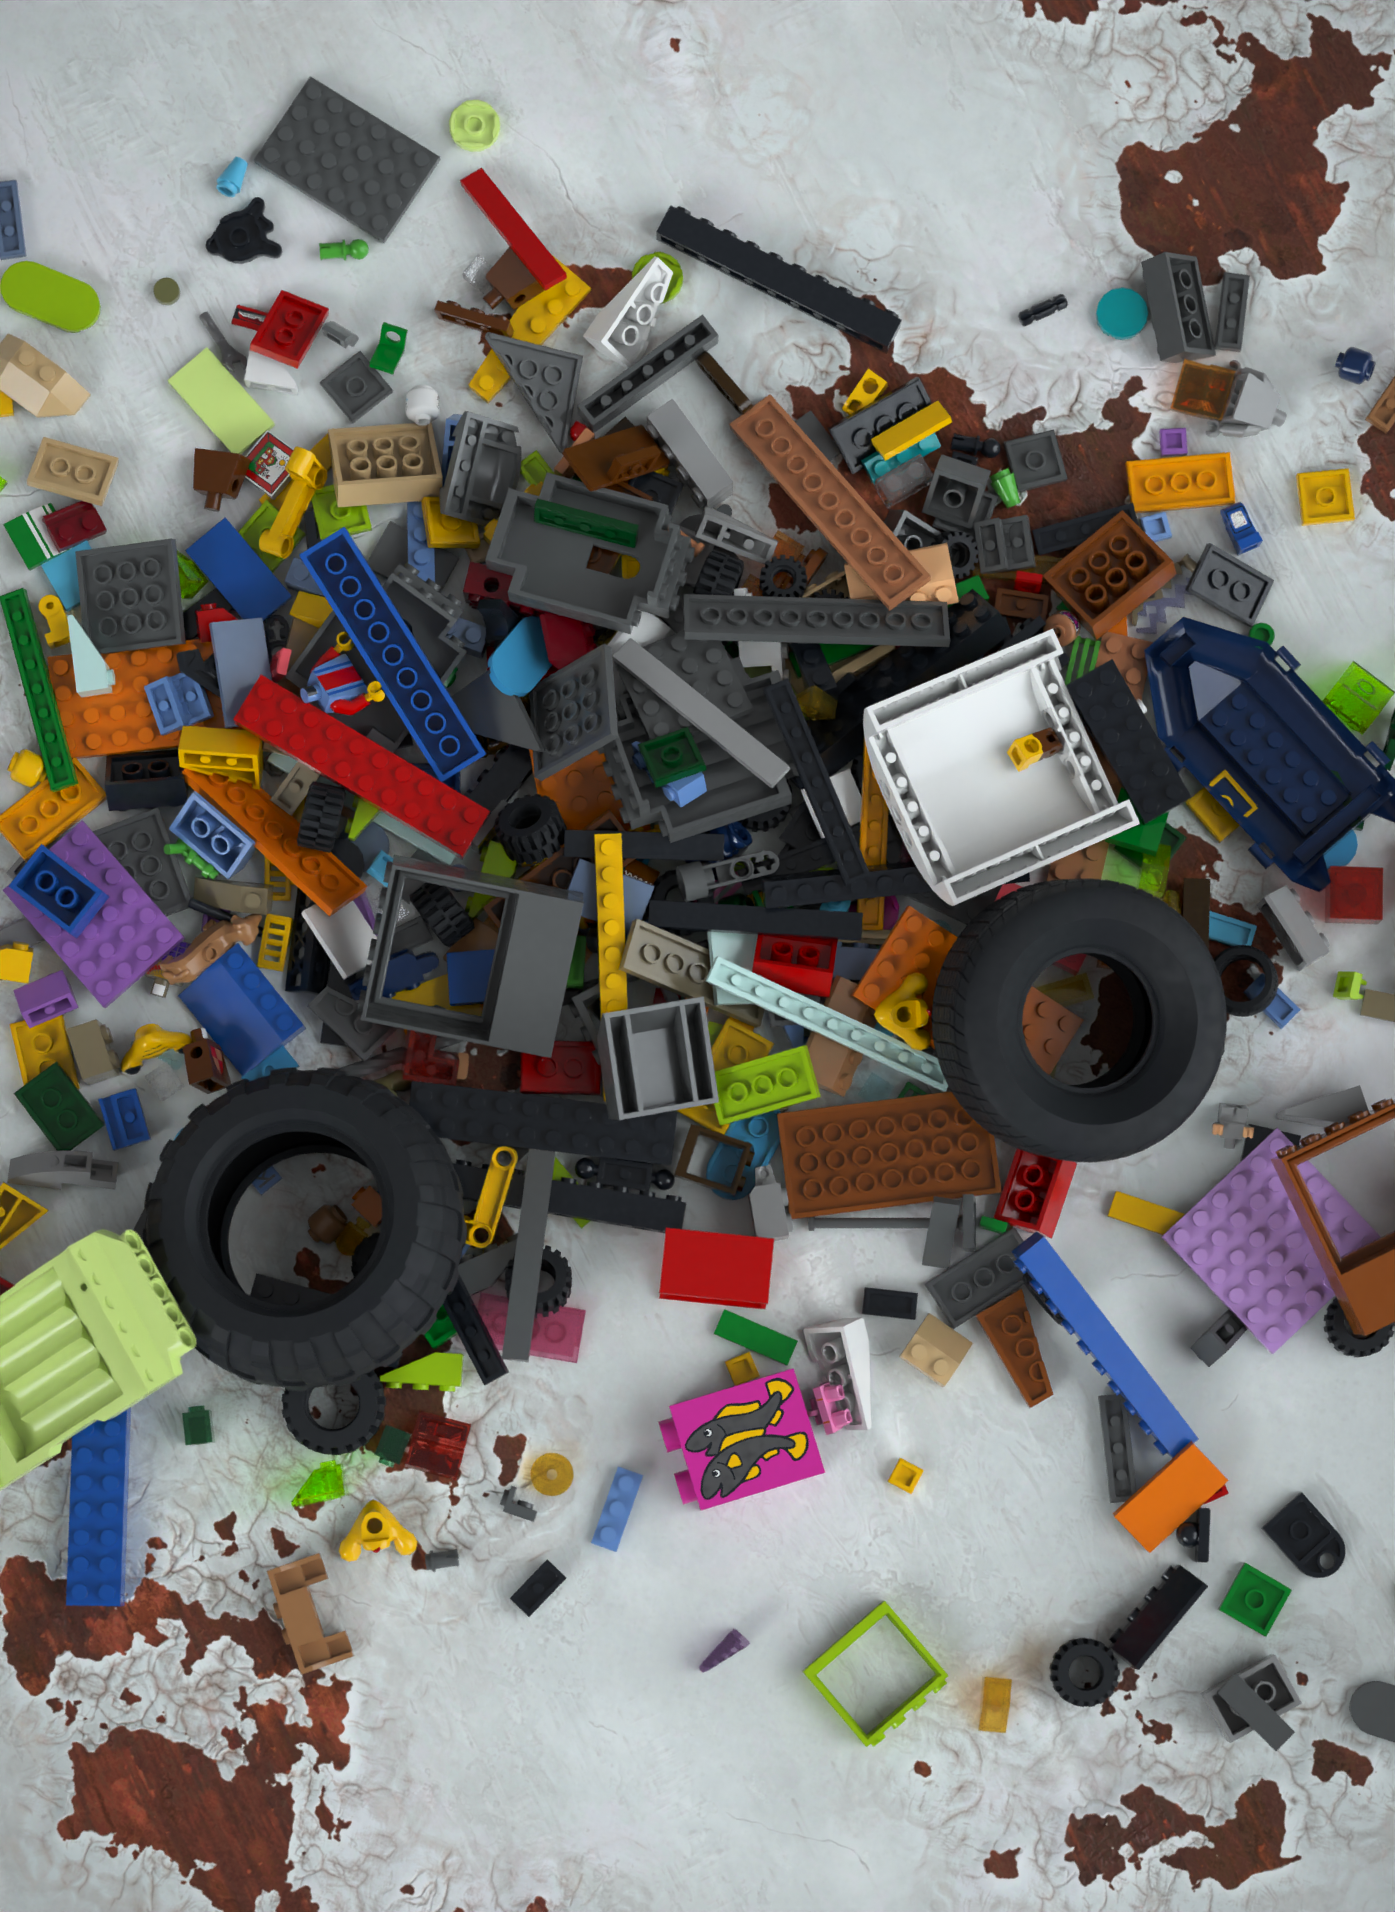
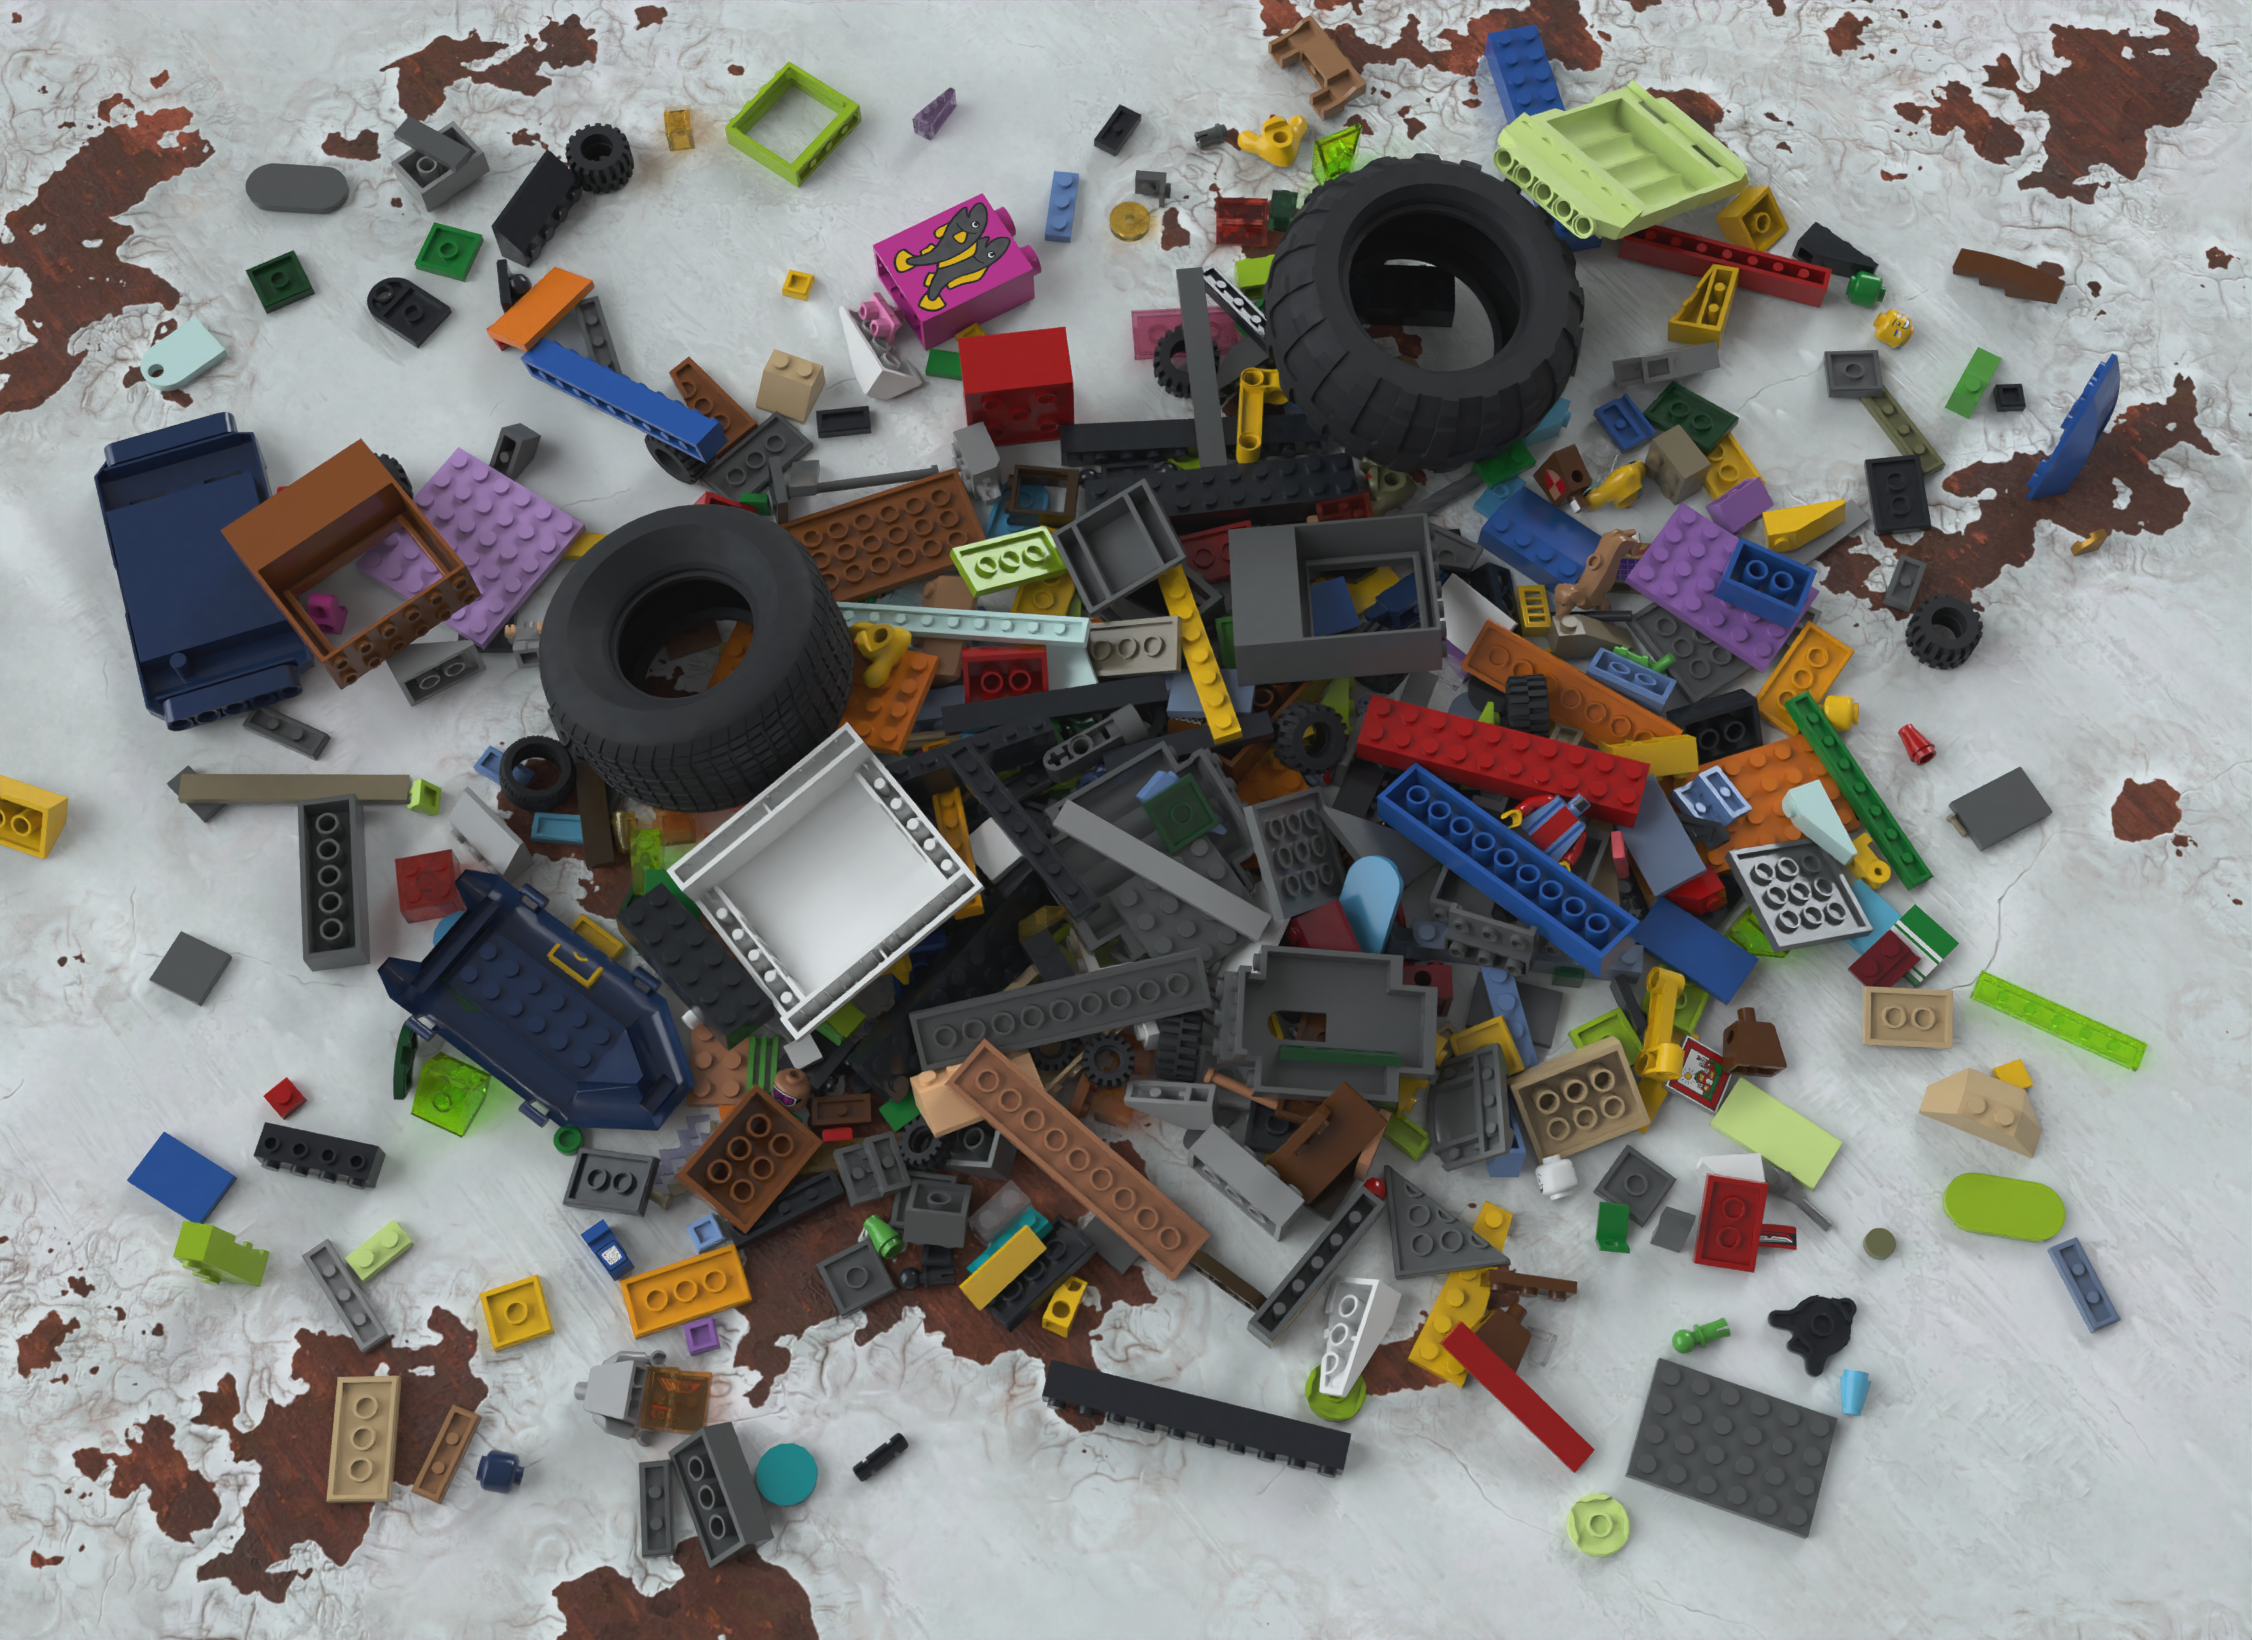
camera: 170 degrees right, 15 degrees down
medium azure tile [366,850,393,887] -> none
yellow leg [1007,728,1063,772] -> none

